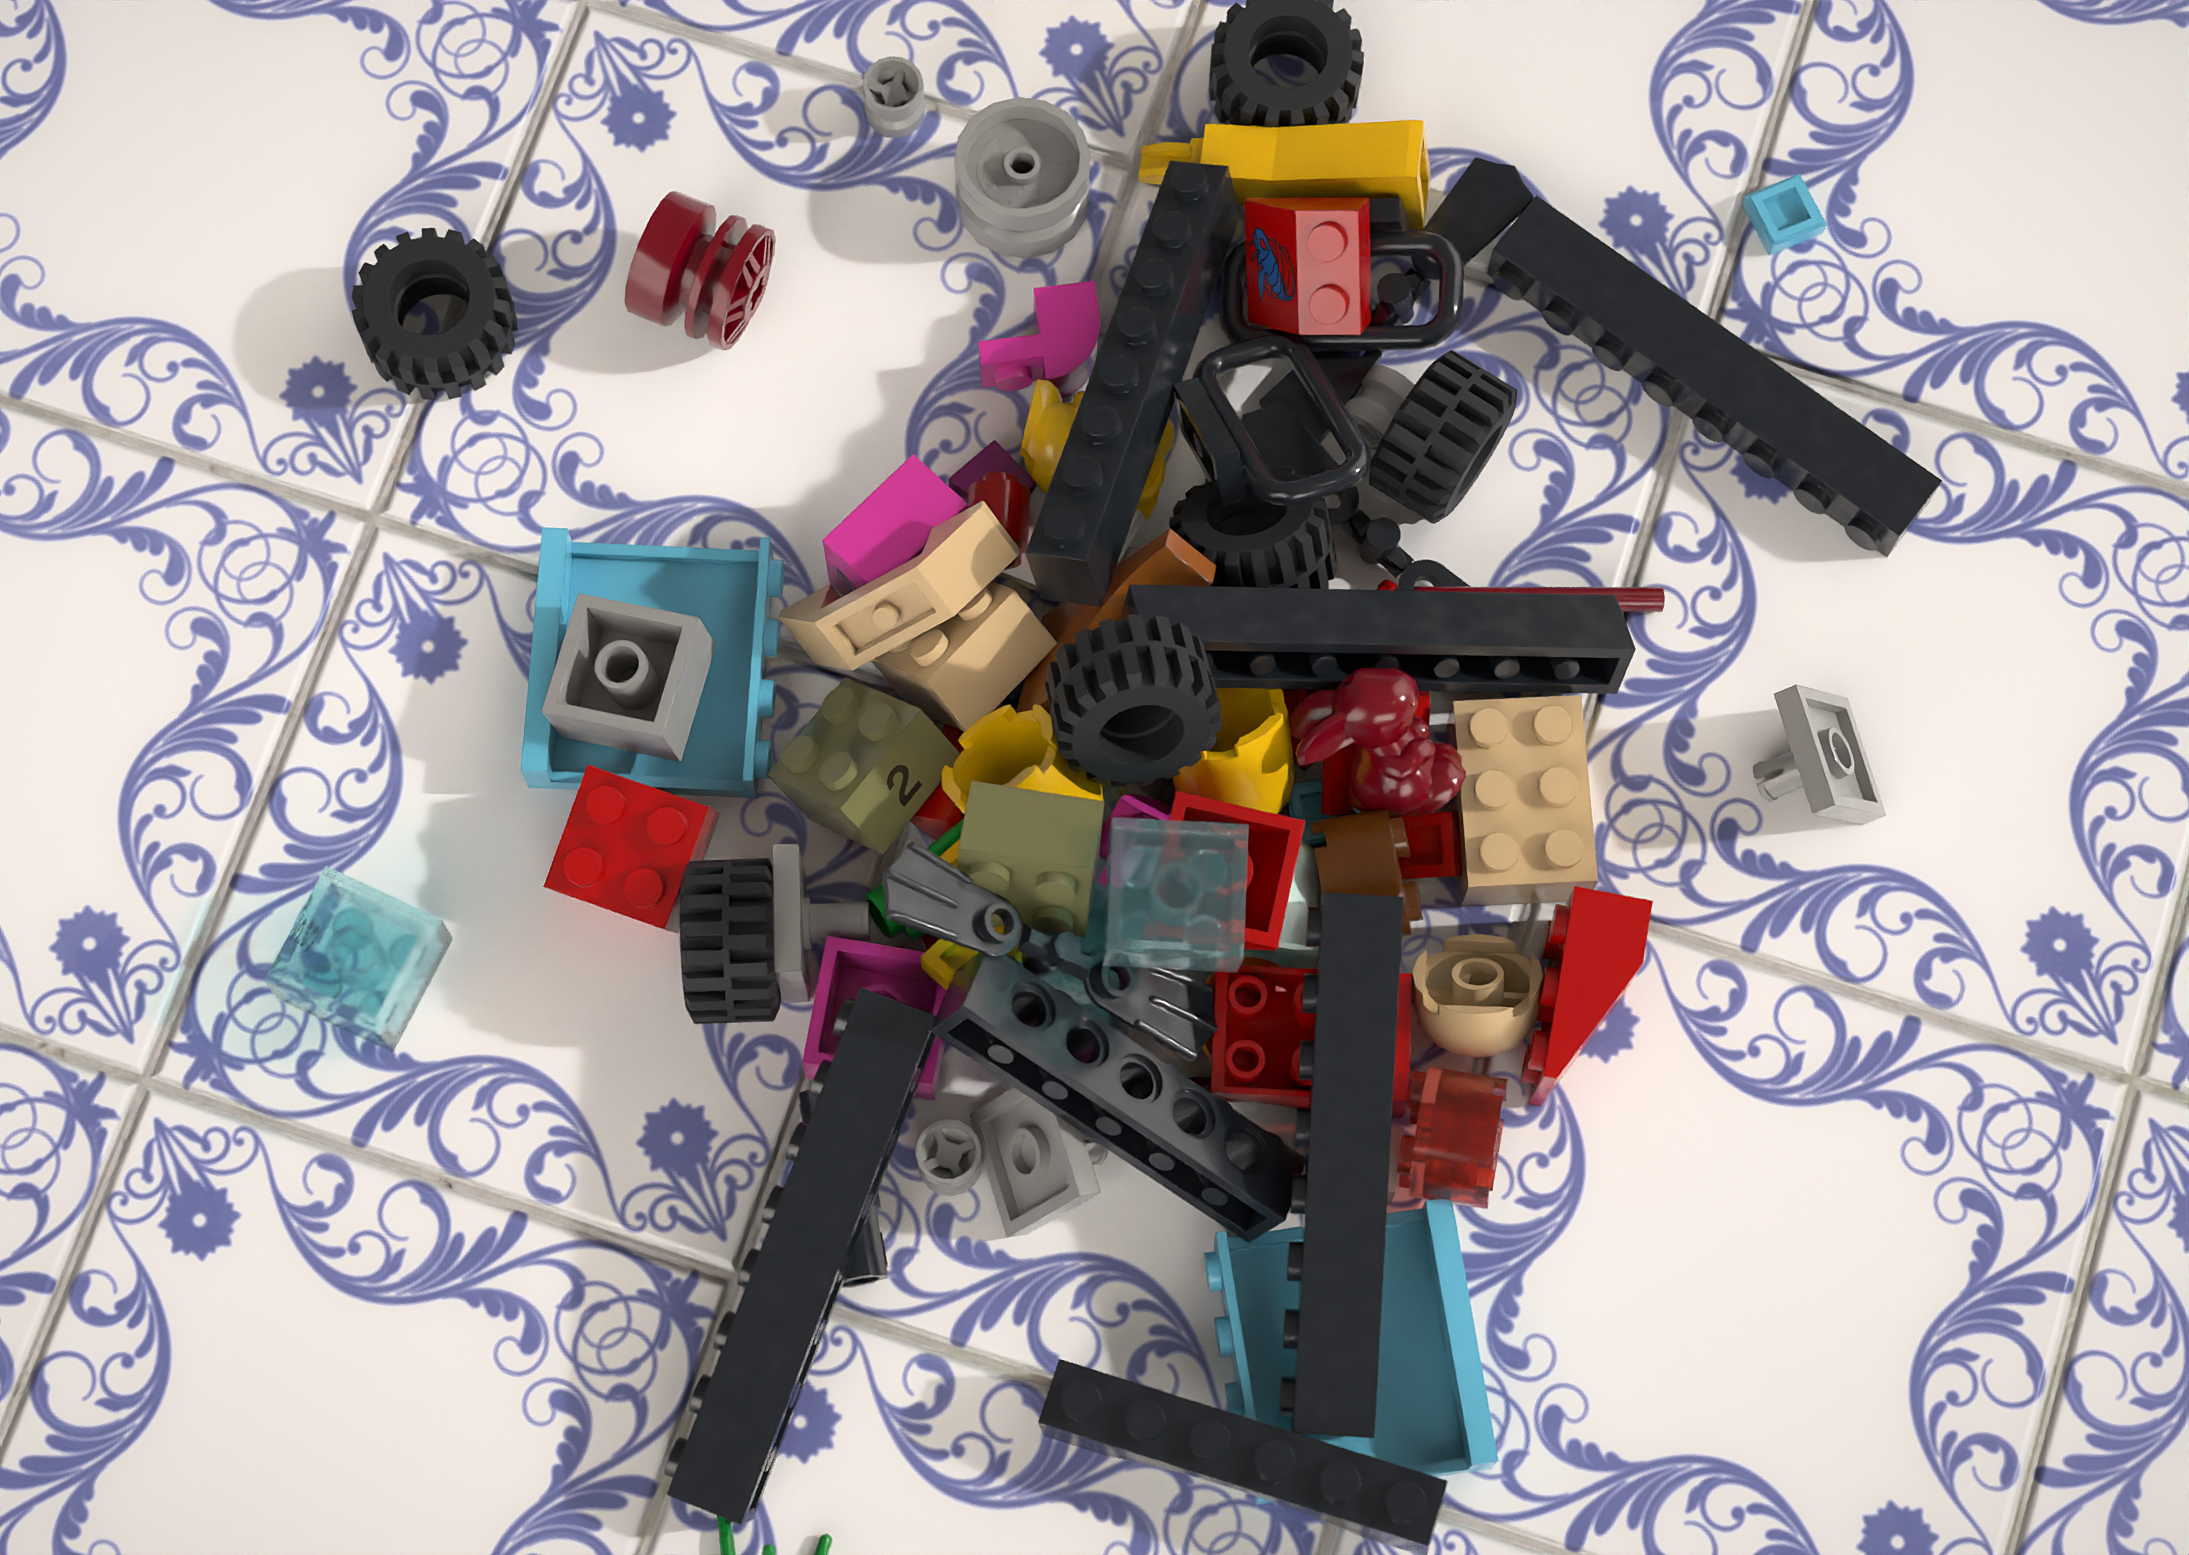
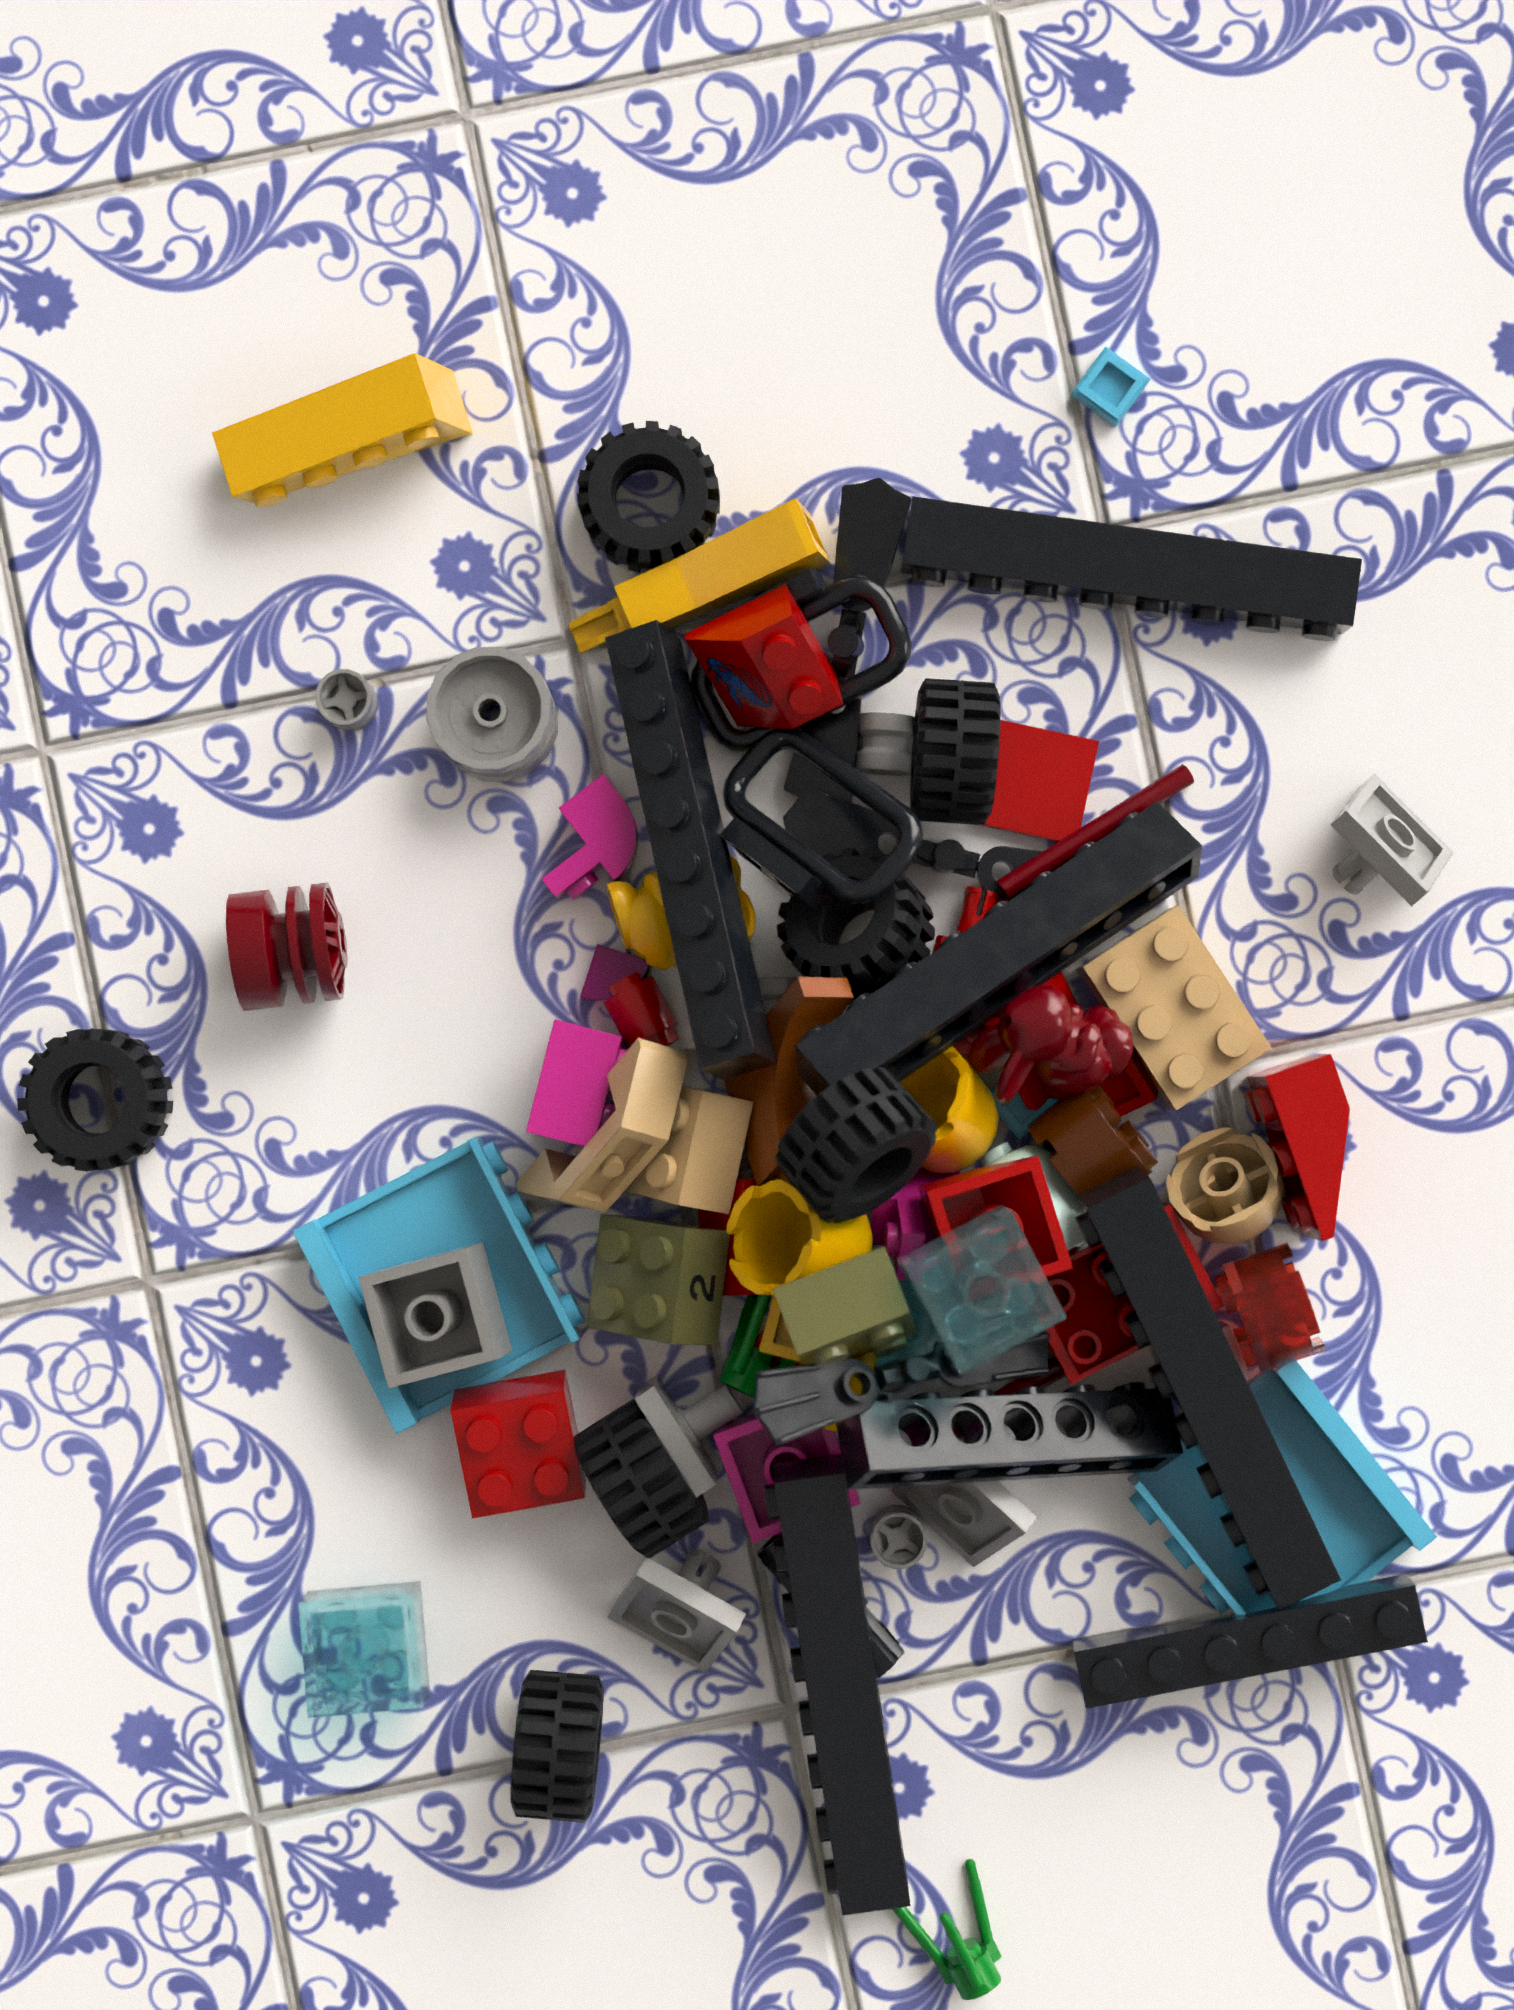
camera: 25 degrees left, 15 degrees up
none -> black tyre [510,1670,604,1823]
none -> light grey tile [608,1549,746,1673]
none -> red piece [981,720,1099,842]

